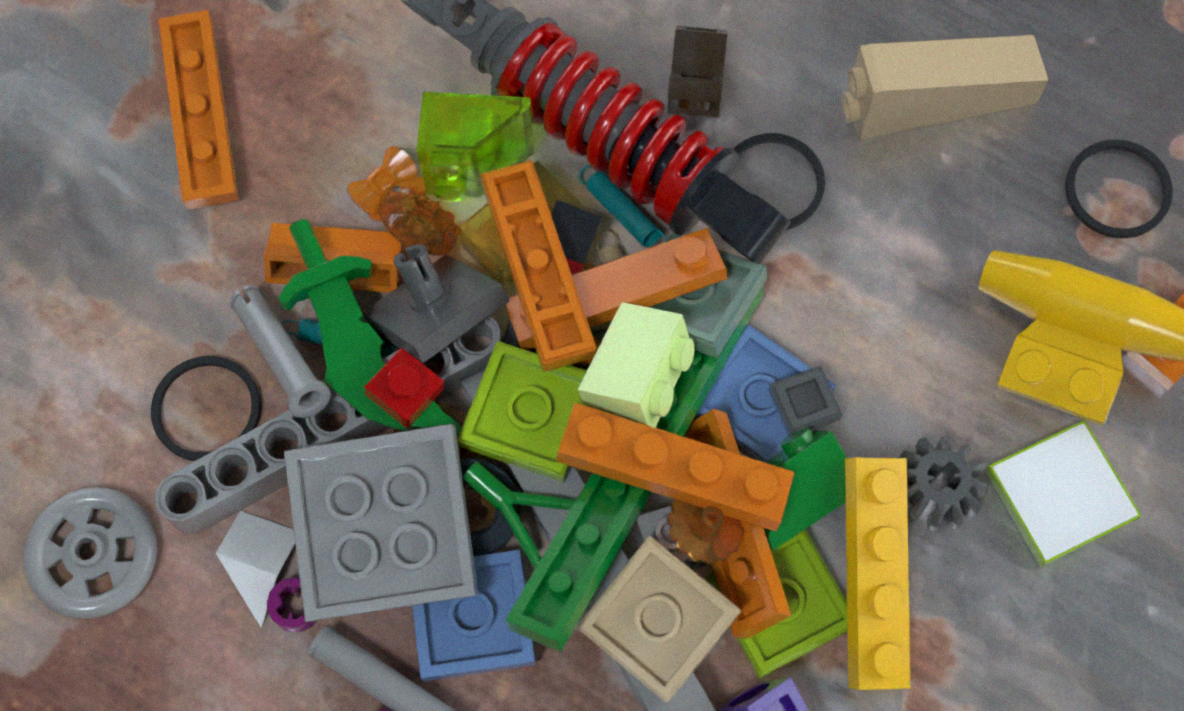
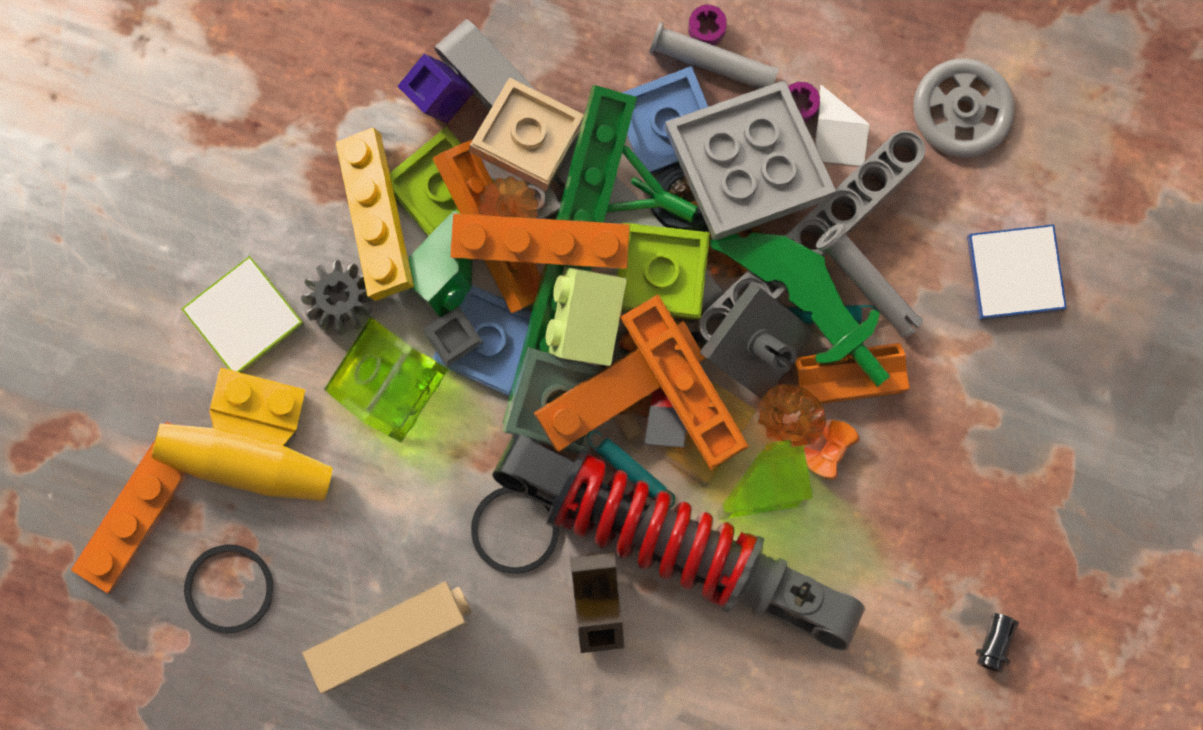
camera: 160 degrees right, 10 degrees up
black piece [151,356,261,461] -> none
orange plate [158,10,239,210] -> none
red plate [364,347,444,429] -> none
none -> clear neon green slope [323,317,449,443]
none -> white tile [967,224,1067,321]

